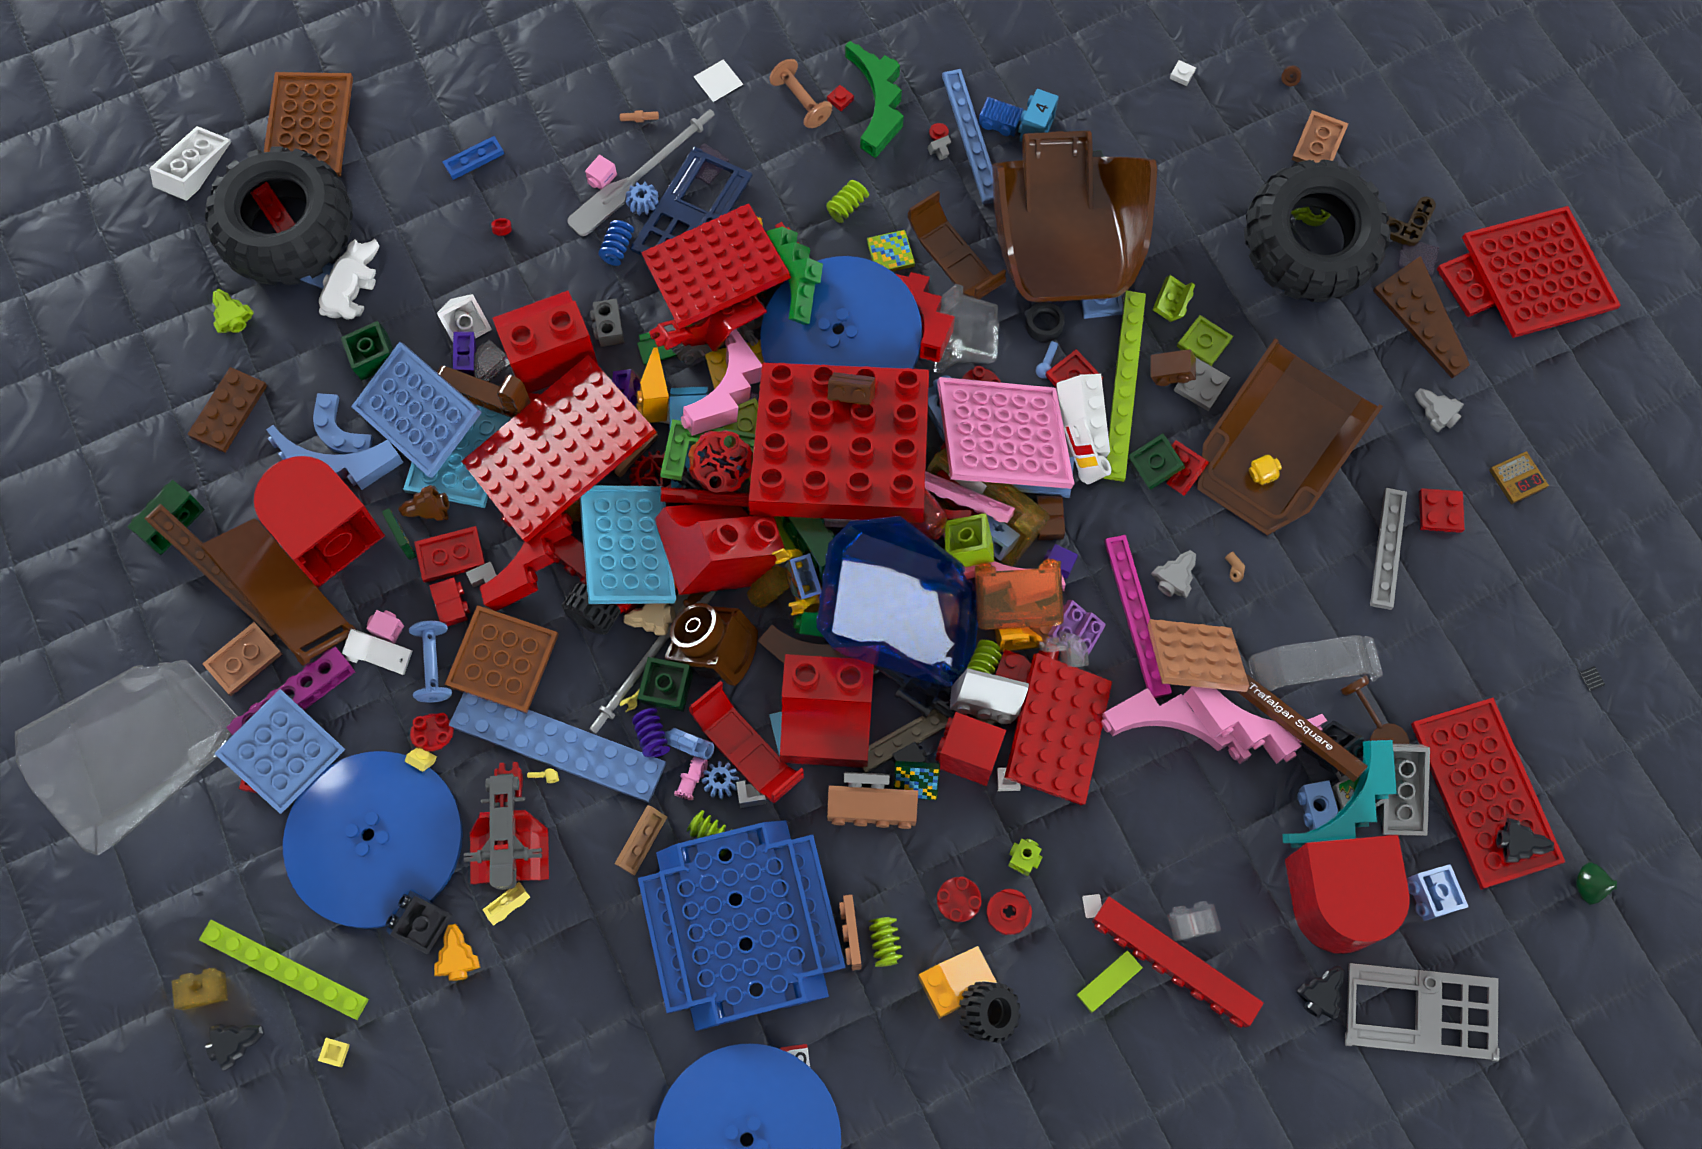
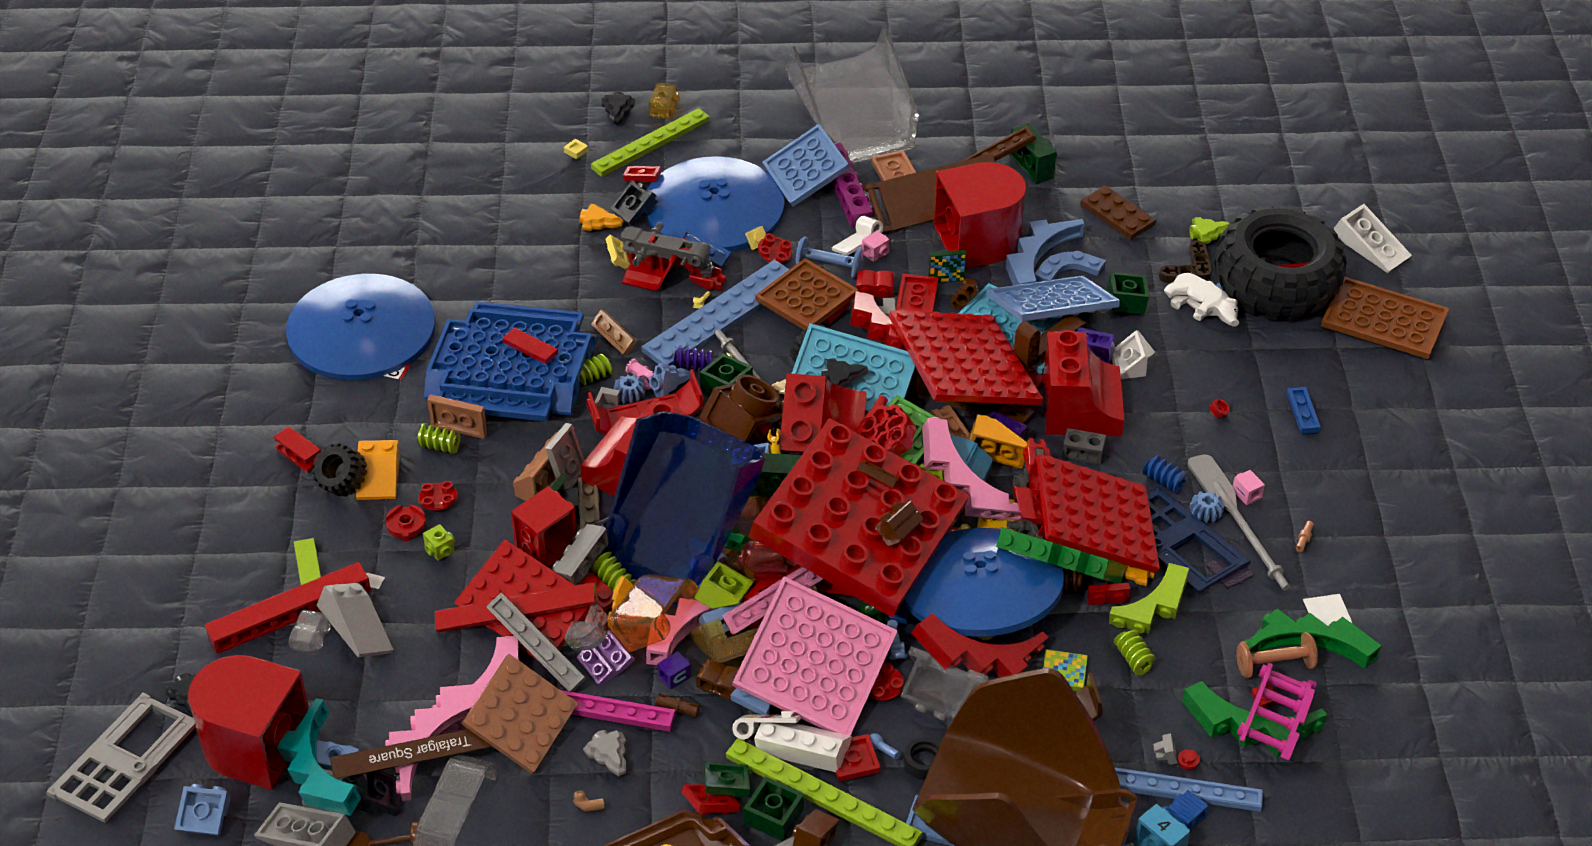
camera: 115 degrees right, 25 degrees down
none -> red piece [274,426,321,473]
none -> light grey slope [317,583,393,657]
none -> red tile [435,583,596,633]
none -> light grey plate [486,593,586,692]
none -> red tile [502,327,558,364]
none -> red plate [623,166,662,183]
none -> reddish brown pin [655,693,700,718]
none -> blue plate [679,228,731,269]
none -> dark green brick [744,777,804,841]
none -> black rock [821,358,869,387]
none -> reddish brown tile [857,460,900,487]
none -> lime arch [1109,563,1189,634]
none -> dark brown beam [1159,240,1212,283]
none -> dark pink fence [1237,662,1317,760]
none -> green arch [1244,609,1381,670]

